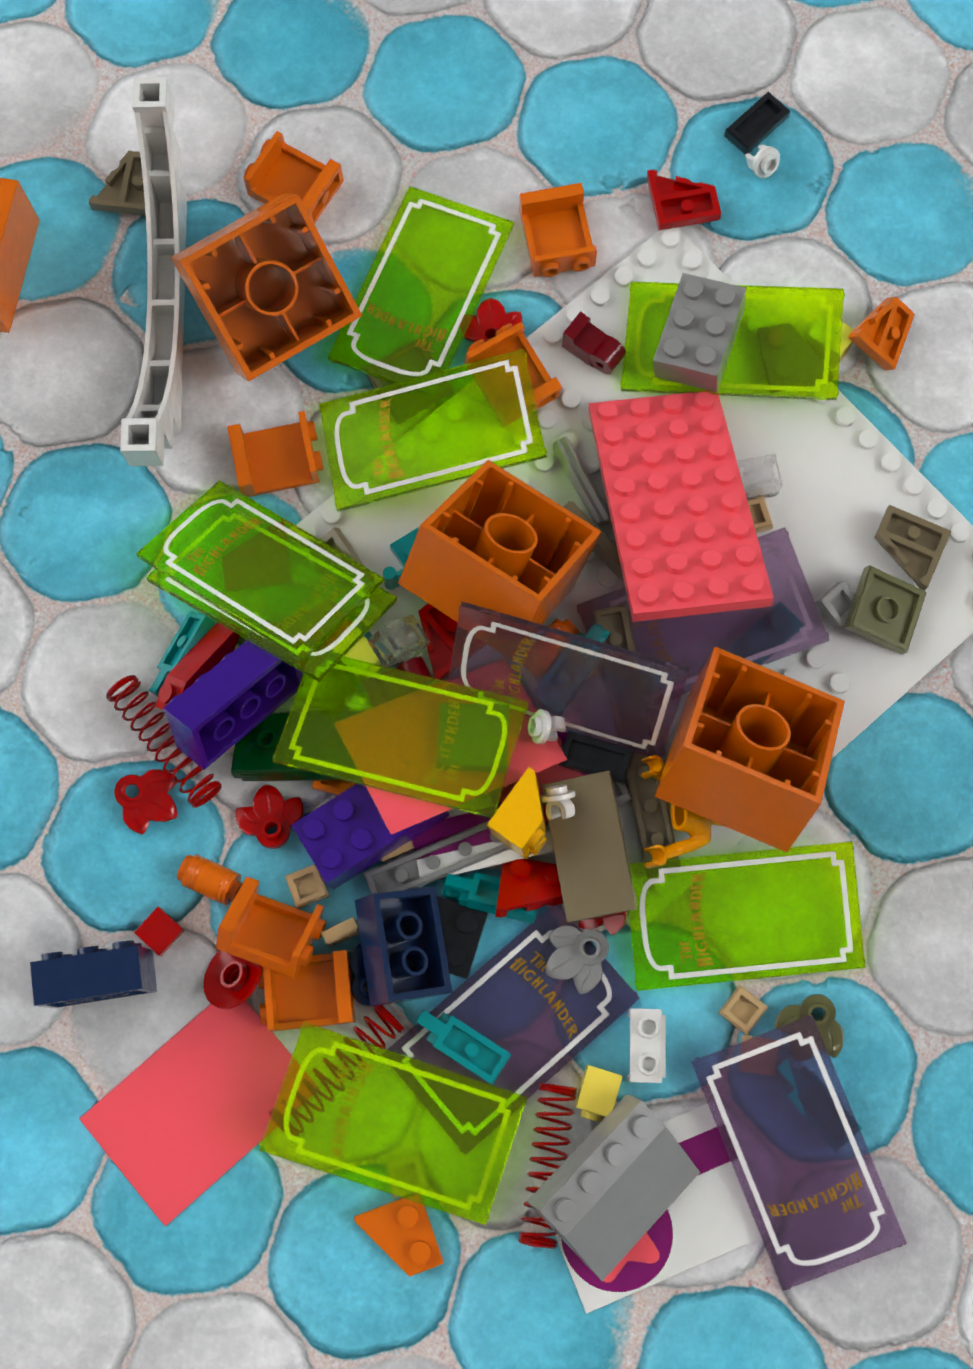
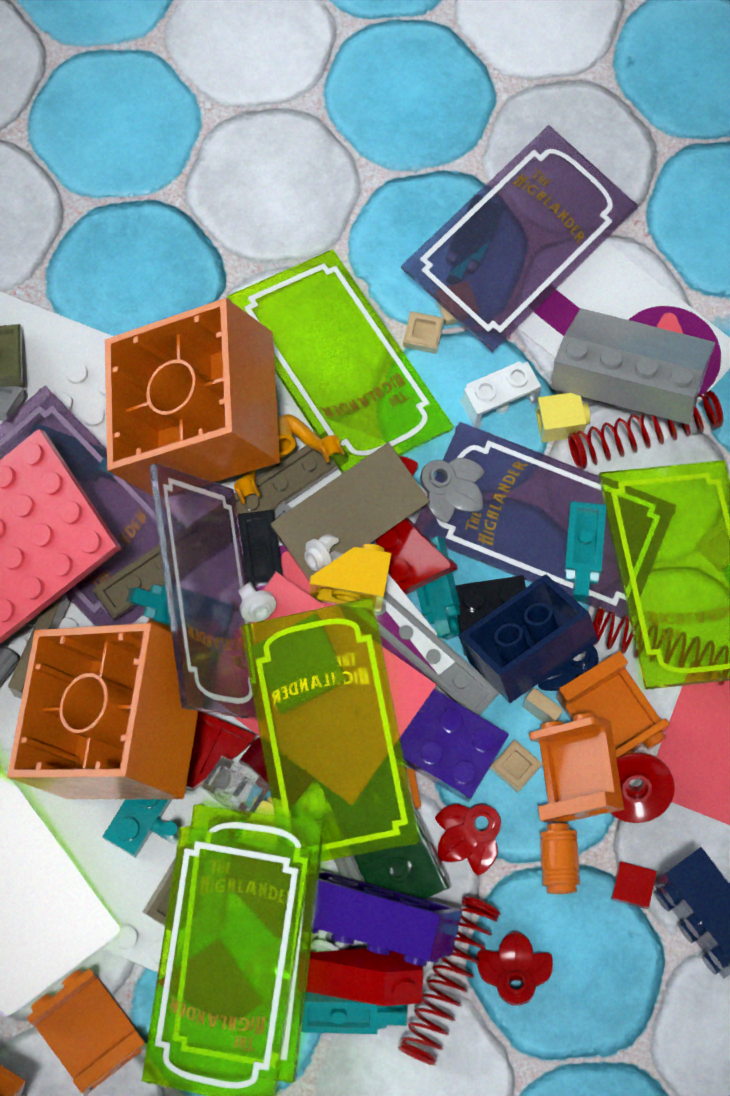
camera: 120 degrees left, 5 degrees down
olive plate [774,994,844,1061] -> none

